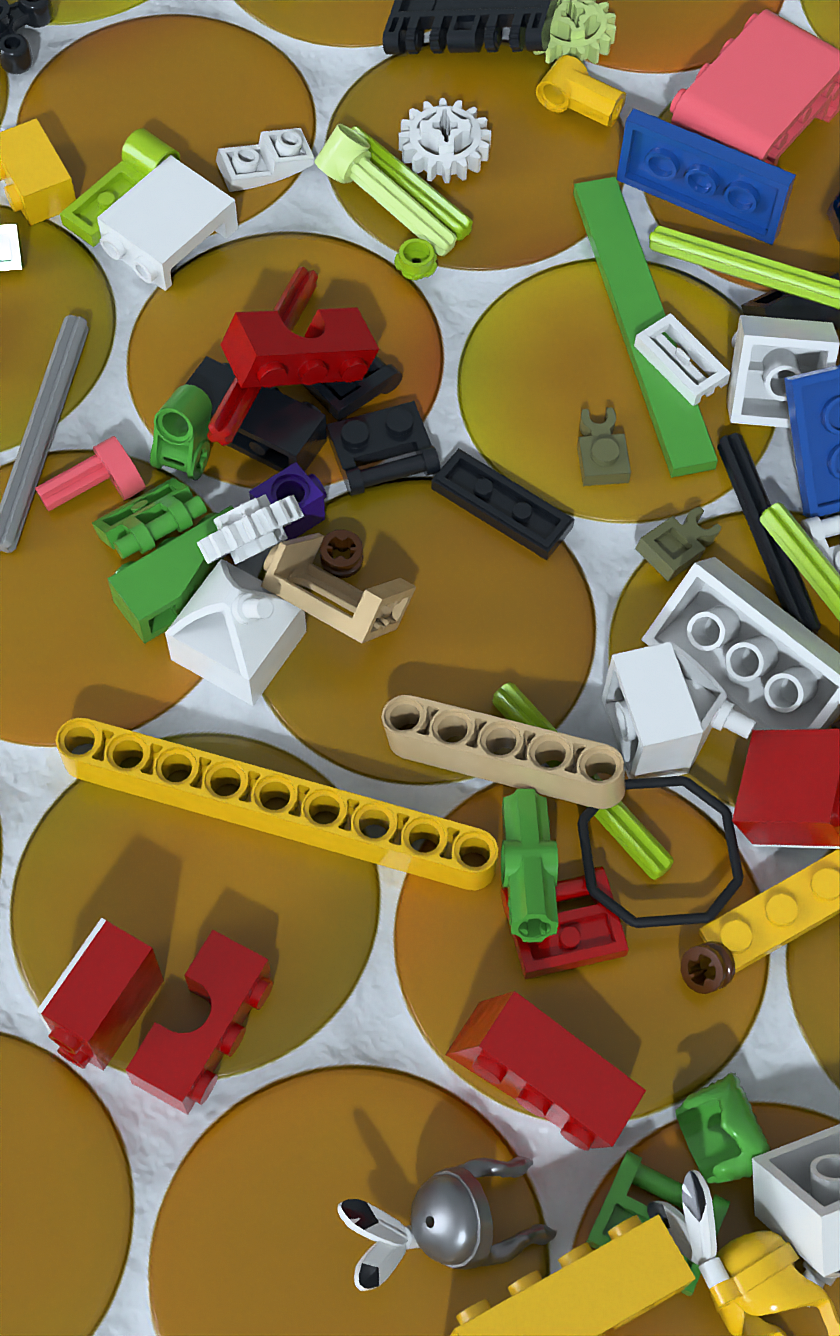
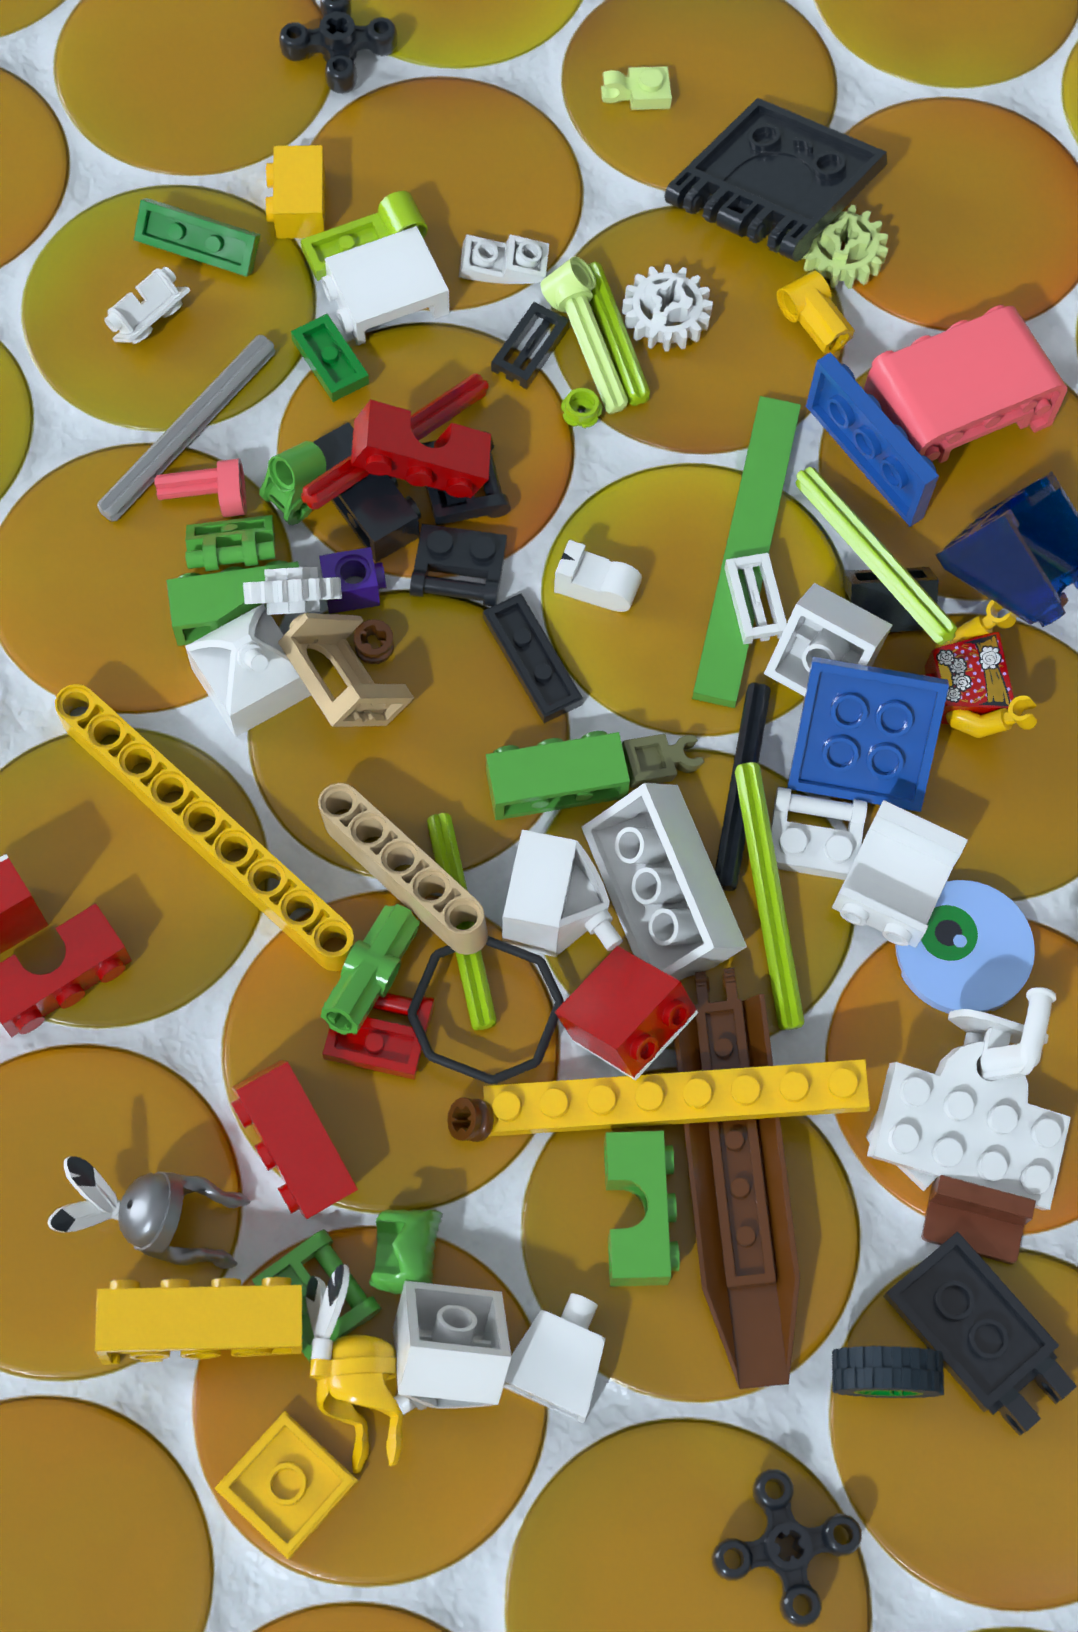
camera: 25 degrees right, 5 degrees up
olive plate [577,407,631,486] -> none
none -> green plate [291,314,369,402]
none -> bright green brick [486,731,630,821]
none -> black tile [491,302,569,389]
none -> white leg [554,540,642,612]

